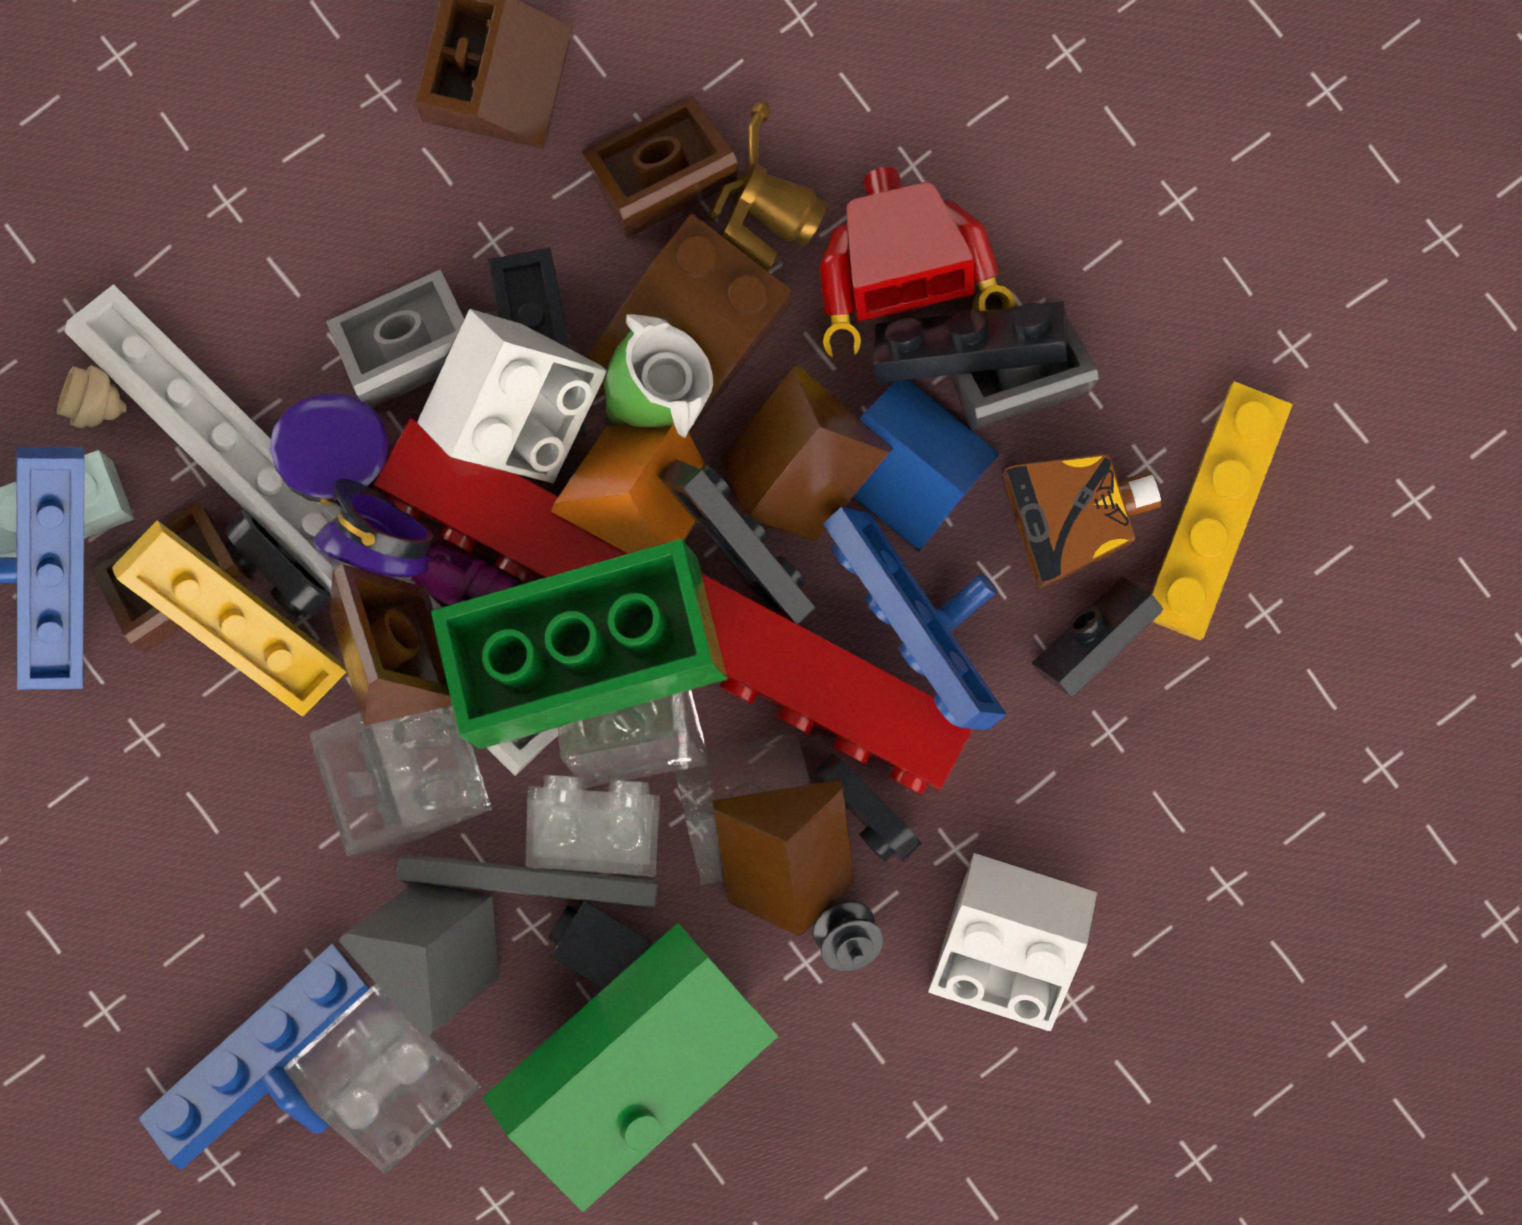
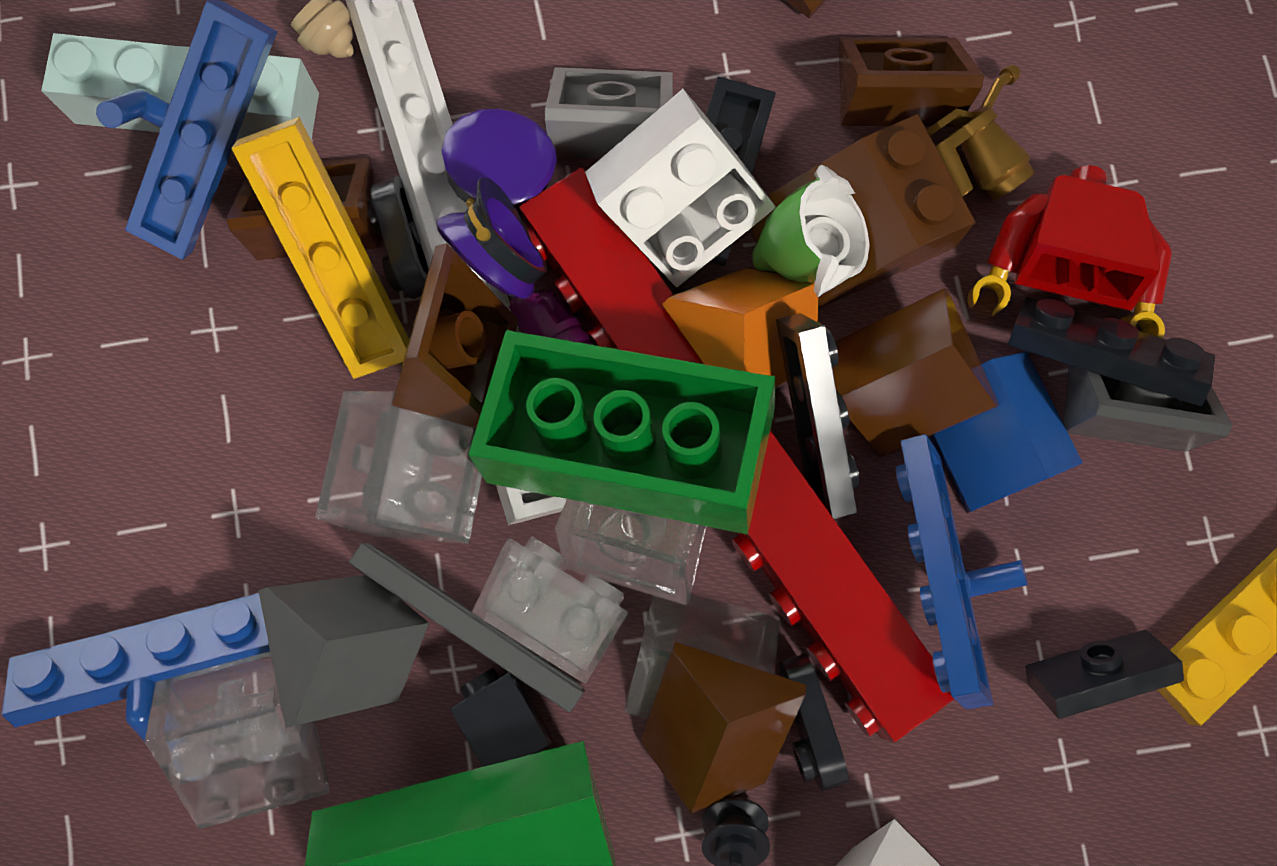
camera: 30 degrees right, 5 degrees down
dark orange torso [1001,454,1161,590] -> none

